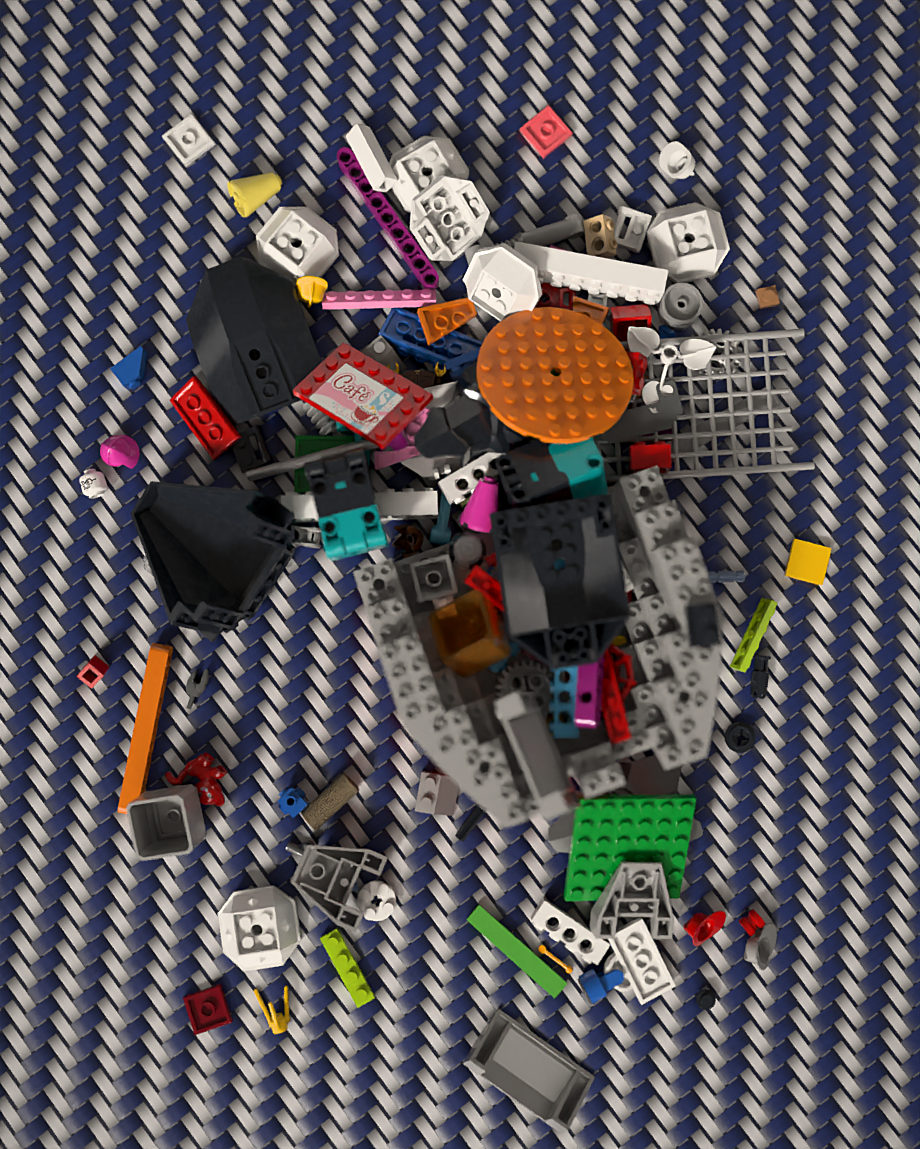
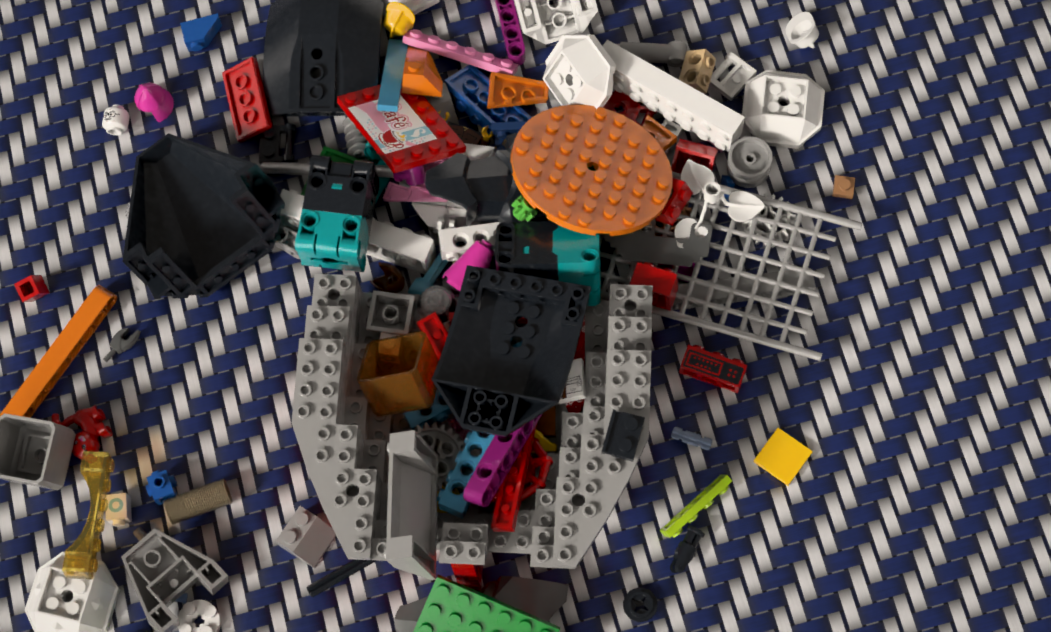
camera: 30 degrees right, 15 degrees down
none -> clear yellow arch [62,451,115,580]
none -> brick [105,493,132,527]
none -> dark azure tile [377,39,408,112]
none -> orange wedge [402,45,443,97]
none -> bright green gear [511,195,538,222]
none -> red brick [679,345,747,393]

